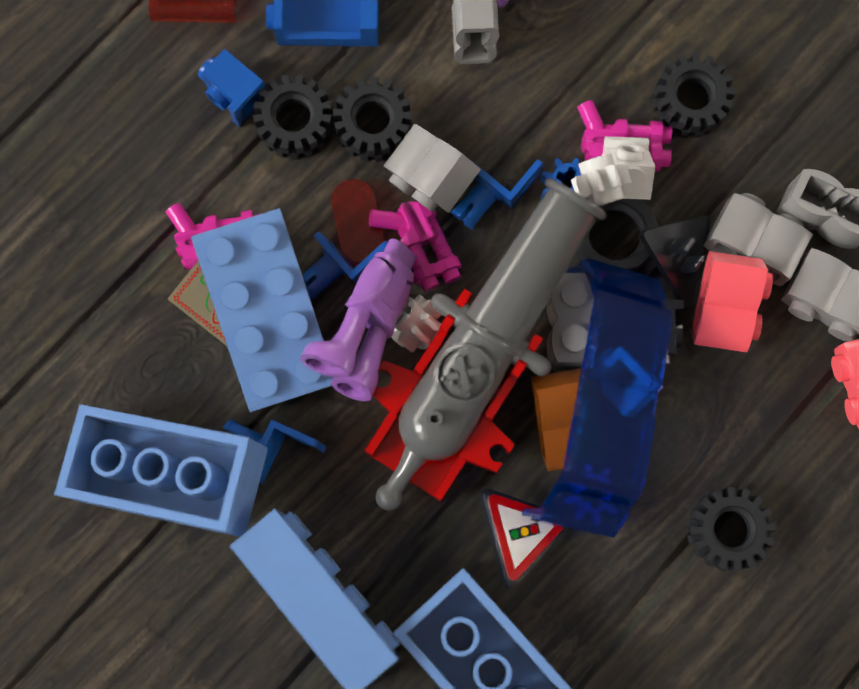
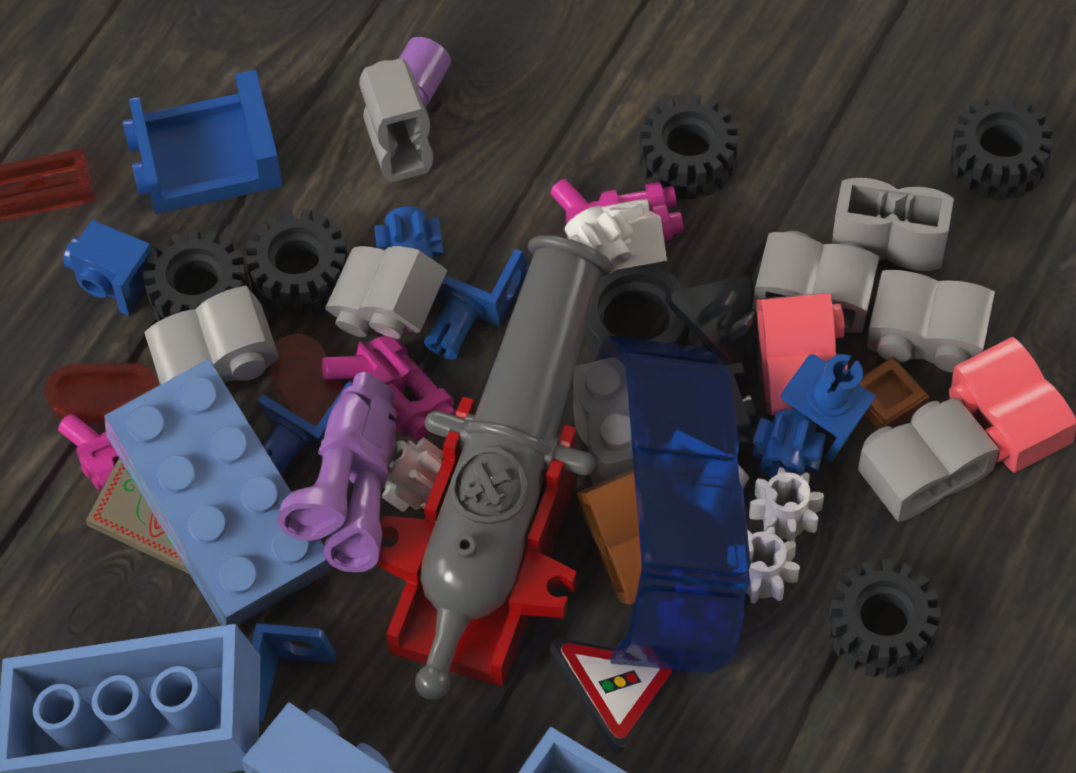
camera: 10 degrees left, 20 degrees down
none -> clear red tile [45,363,159,423]
none -> light grey brick [145,286,279,384]
none -> blue gear [374,206,444,259]
none -> white gear [726,526,800,604]
none -> white gear [749,467,824,542]
none -> blue gear [752,409,826,477]
none -> blue bracket [781,354,876,463]
none -> light grey brick [858,398,999,522]
none -> dark orange tile [859,357,929,430]

